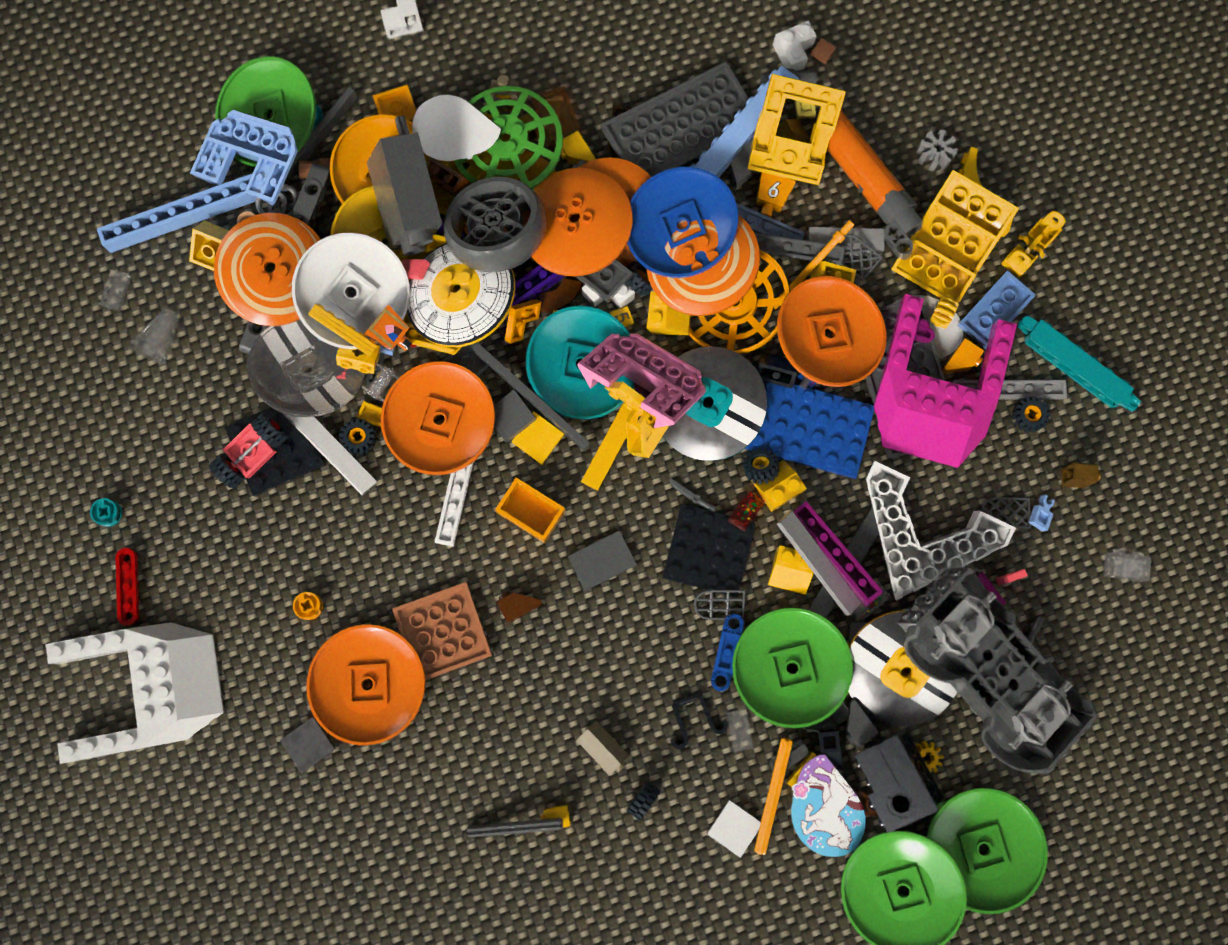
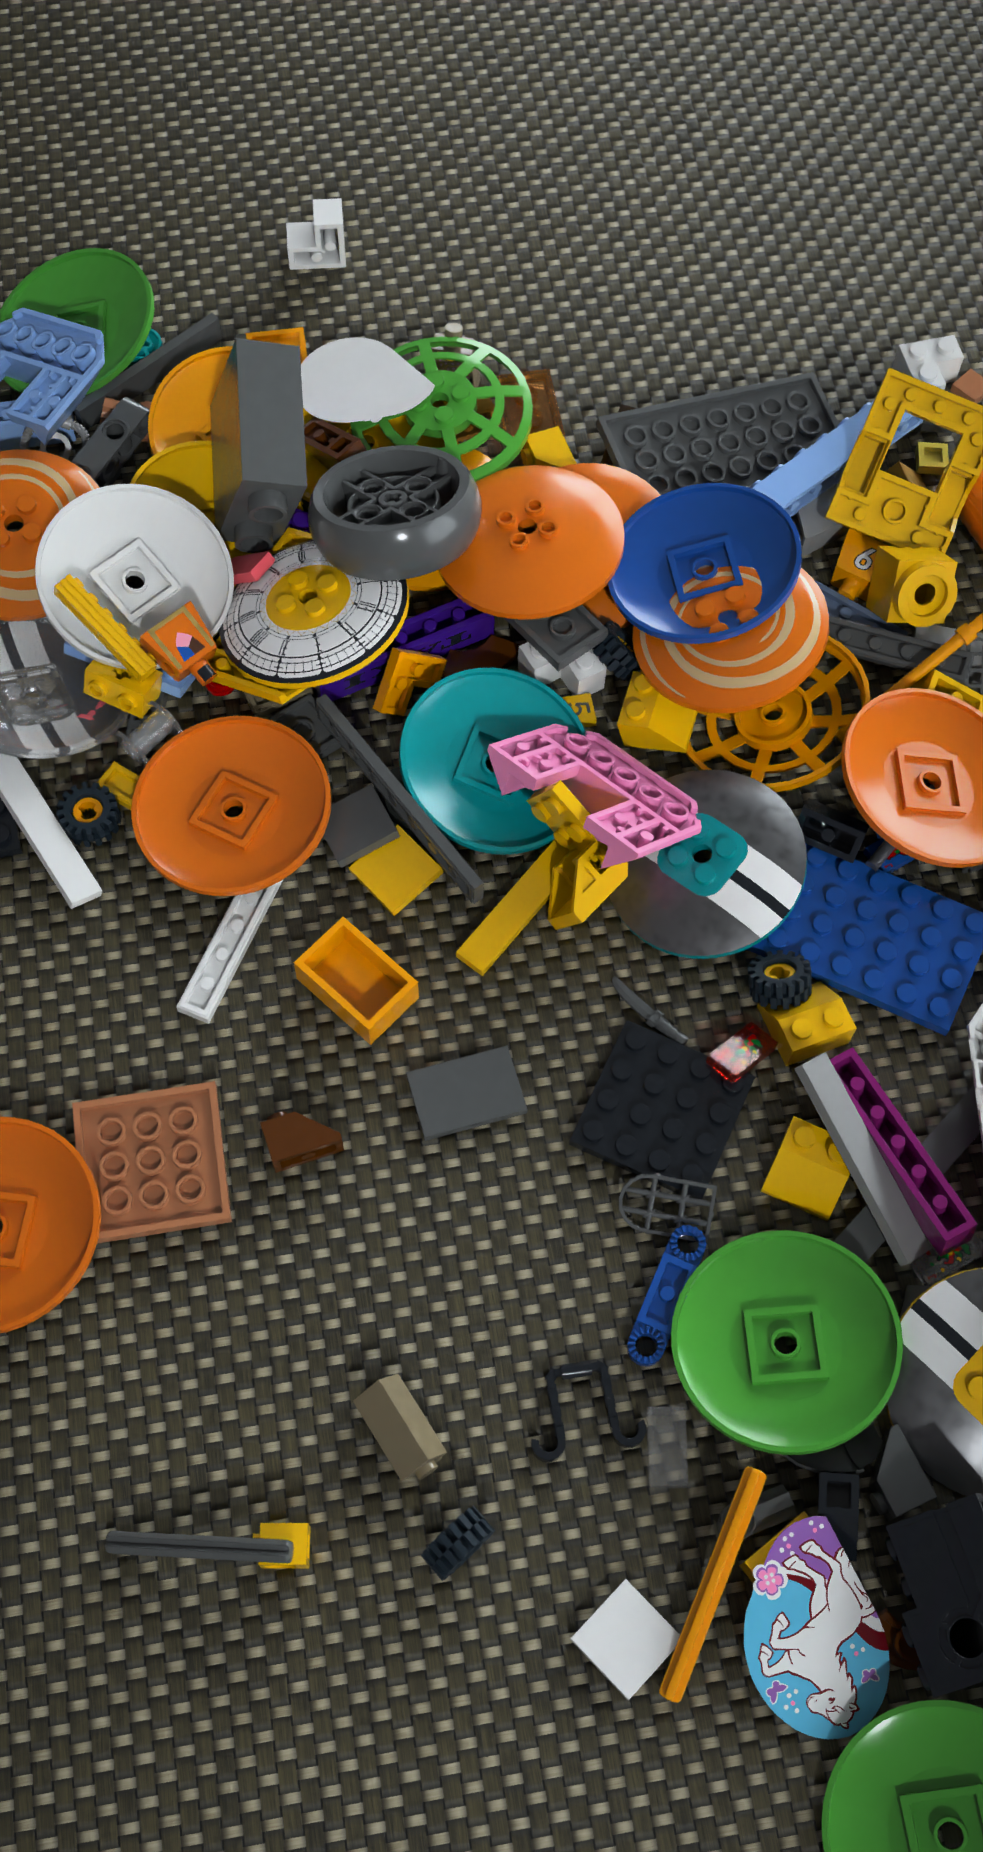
camera: 10 degrees right, 15 degrees down
none -> yellow piece [866,546,958,627]

